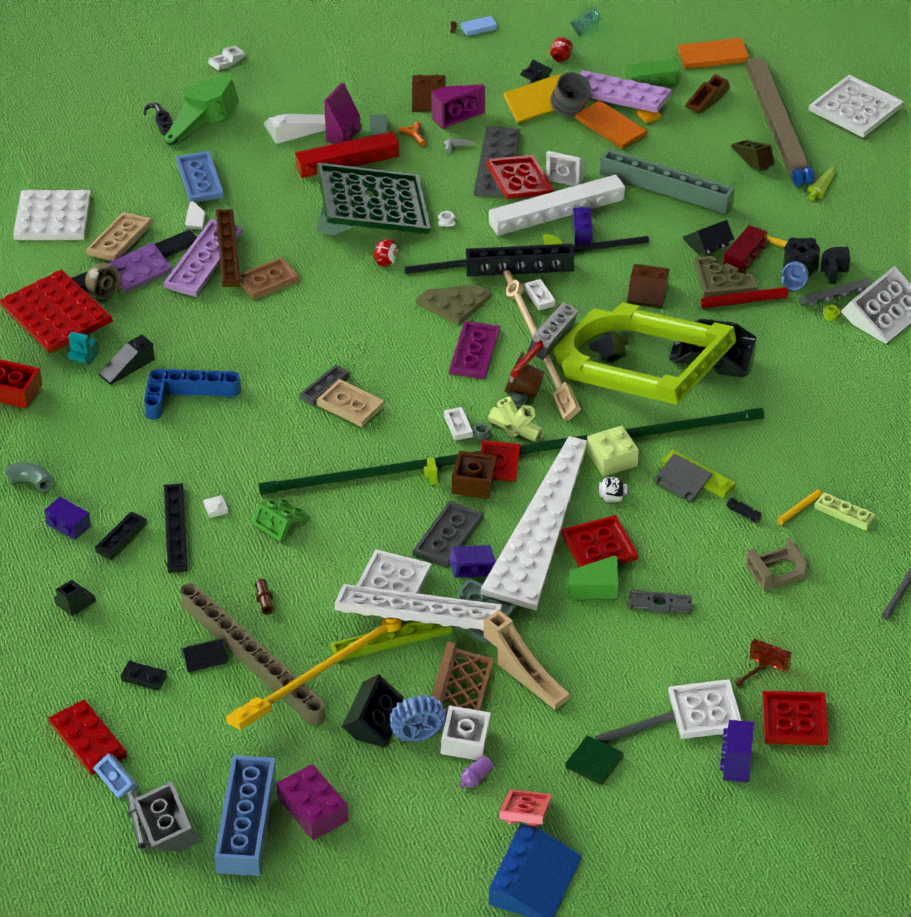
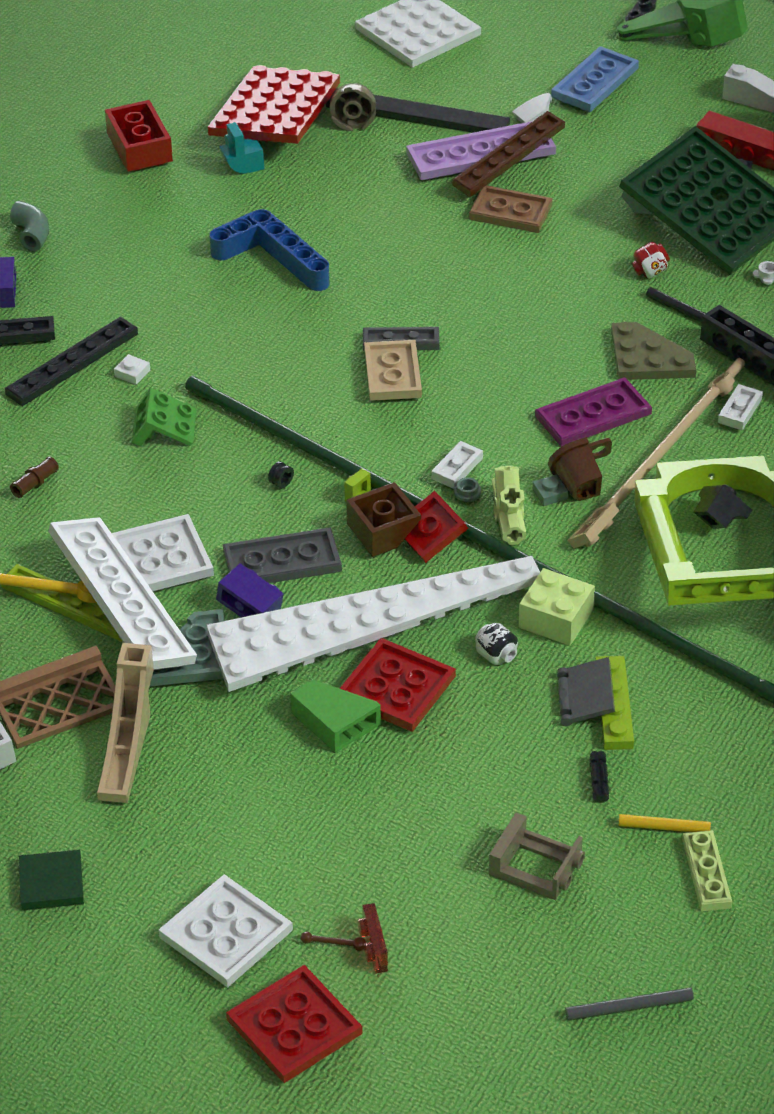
camera: 50 degrees right, 0 degrees up
tan tile [85,212,153,261] -> none
black slope [99,334,155,385] -> none
medium lavender plate [107,242,172,293] -> none
piece [510,302,579,378] -> none
dark grey bar [595,712,675,742] -> none
dark grey piece [628,590,692,615] -> none
dark purple brick [720,720,754,782] -> none
none -> black bush [268,461,294,489]

